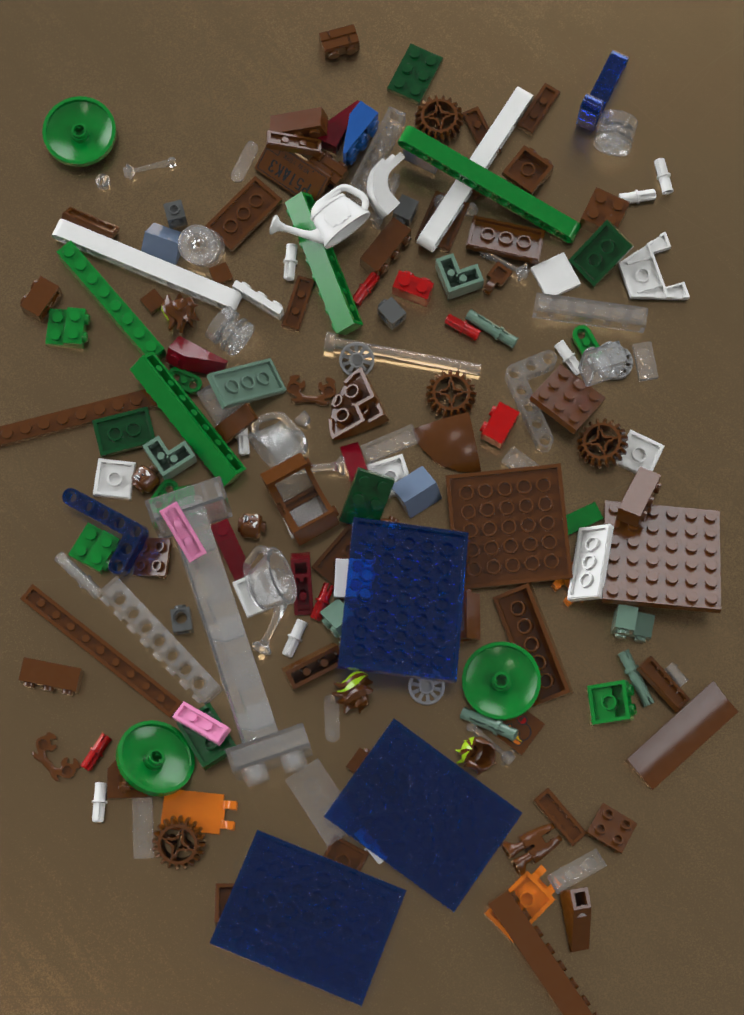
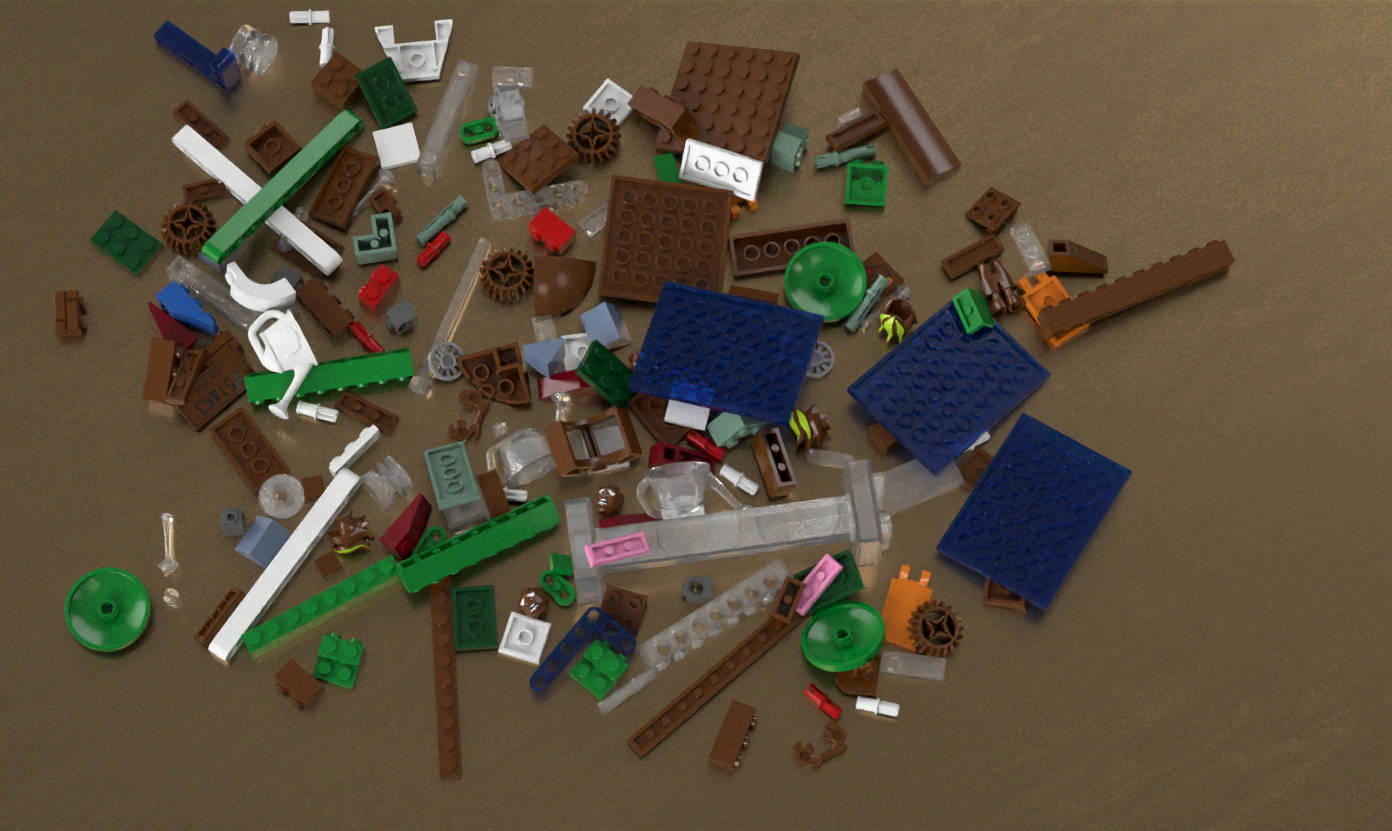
camera: 80 degrees left, 5 degrees down
sand green brick [143,435,197,480] -> none
clear piece [231,141,258,182] -> none
none -> sand blue slope [523,338,566,378]
none -> reddish brown brick [768,575,806,625]
none -> green panel [952,288,995,334]

